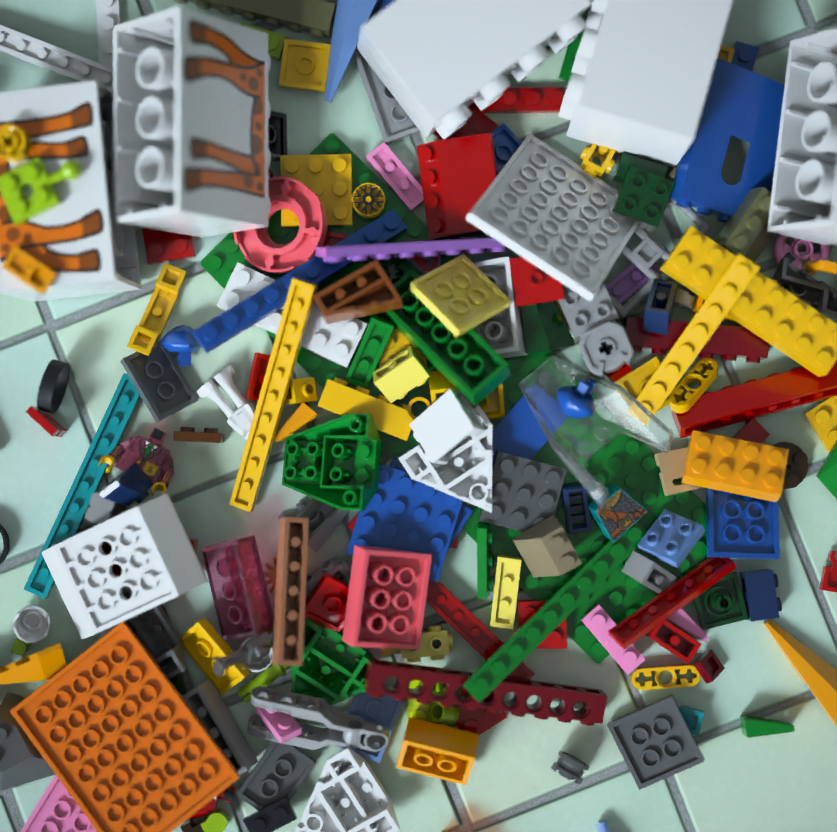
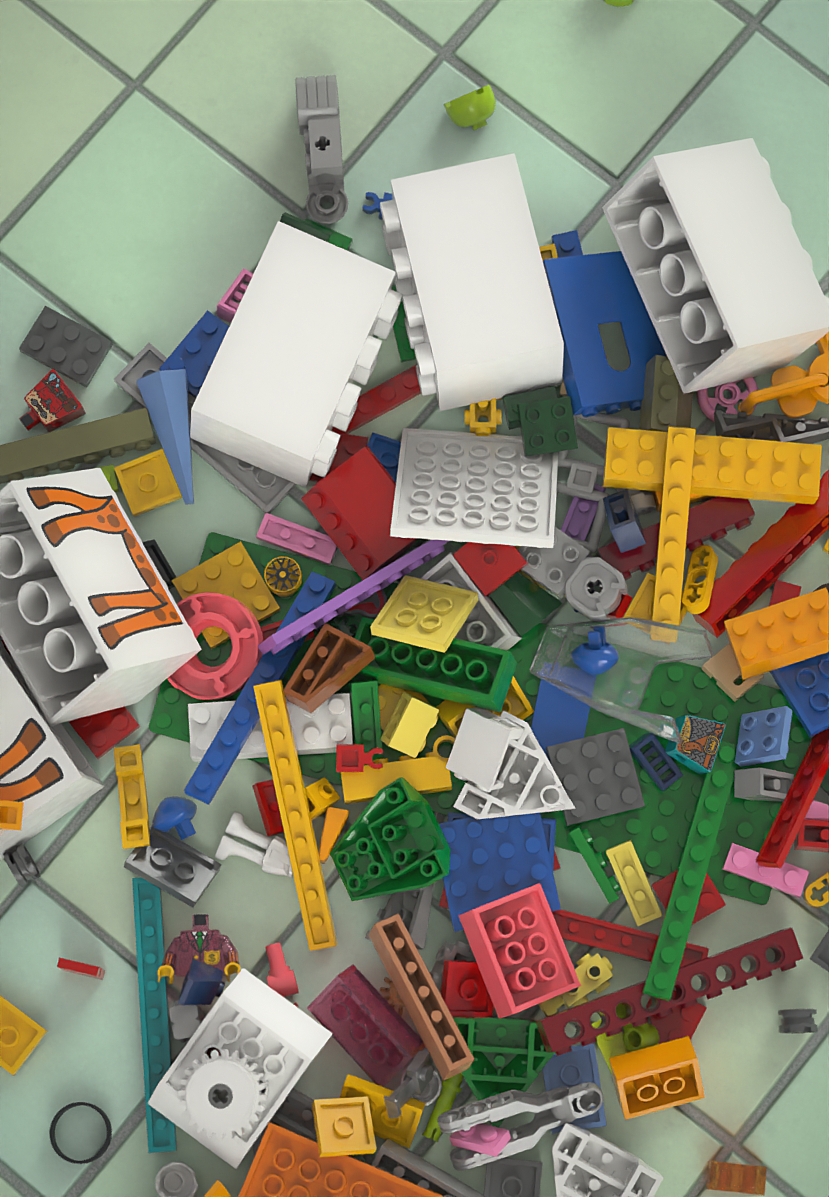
camera: 30 degrees left, 10 degrees down
black tyre [37,359,70,414] -> none
reddish brown plate [173,427,224,443] -> none
dark tan slope [512,515,582,578] -> none
none -> dark grey wheel [3,844,41,887]
none -> white gear [178,1049,268,1140]
none -> coral pin [265,943,299,997]
none -> yellow plate [312,1097,376,1157]
none -> red plate [336,744,383,772]

